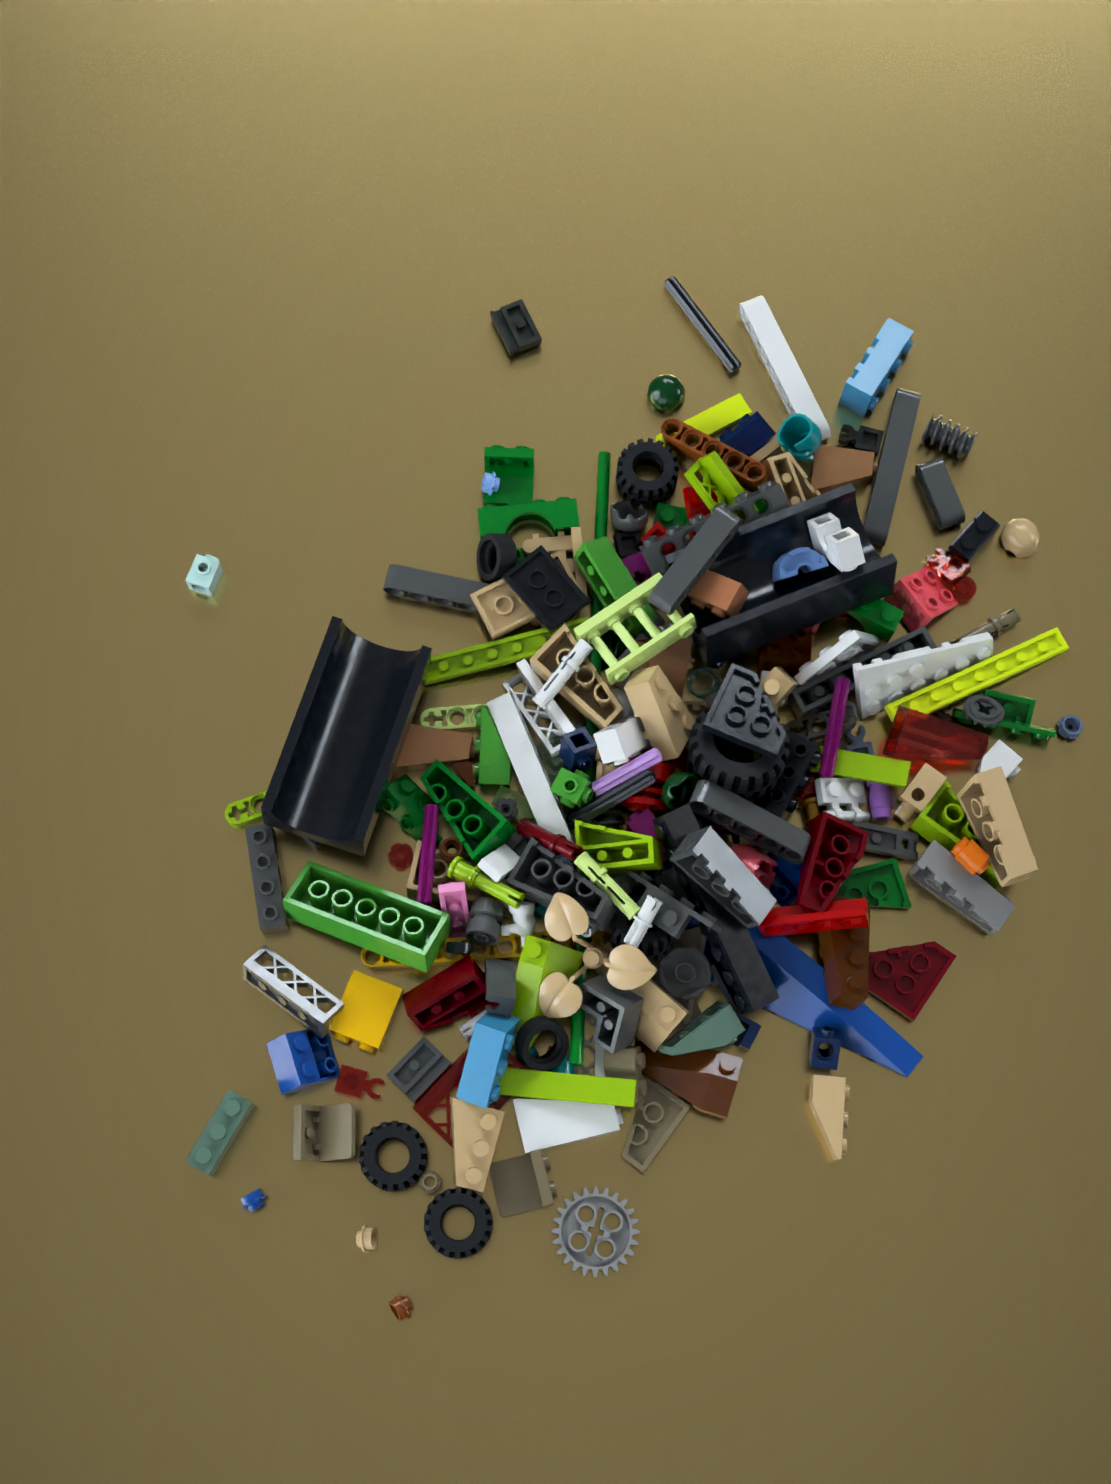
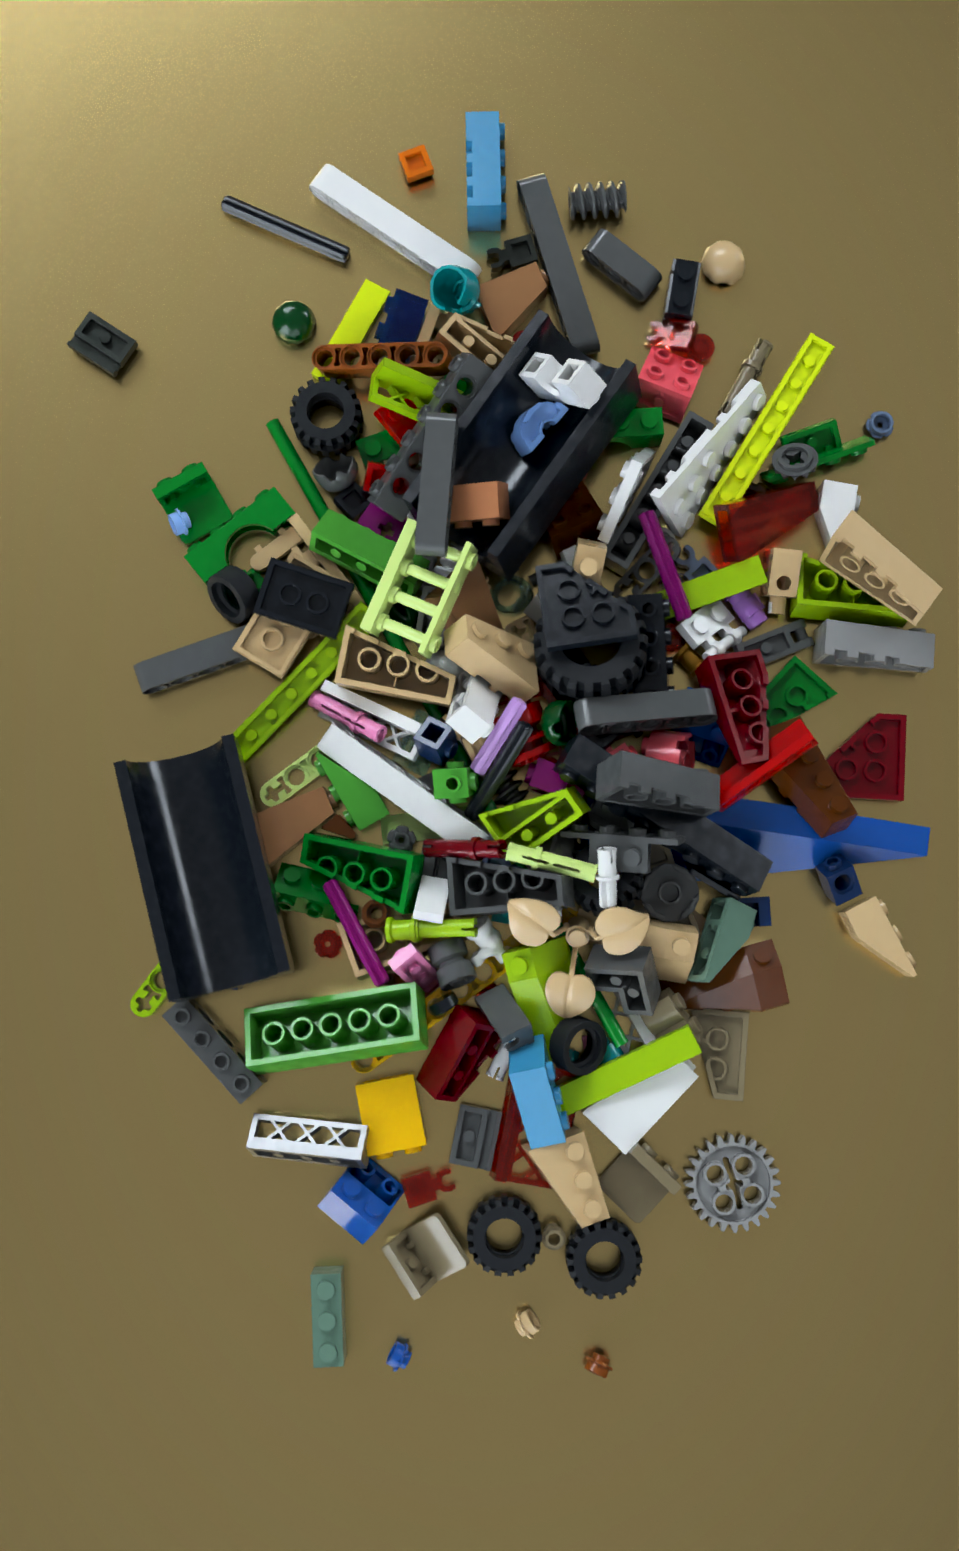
camera: 30 degrees left, 10 degrees up
white pin [532,638,593,710] -> none
orange brick [950,836,991,875] -> none
none -> bright pink pin [308,690,387,743]
none -> orange plate [398,144,434,183]

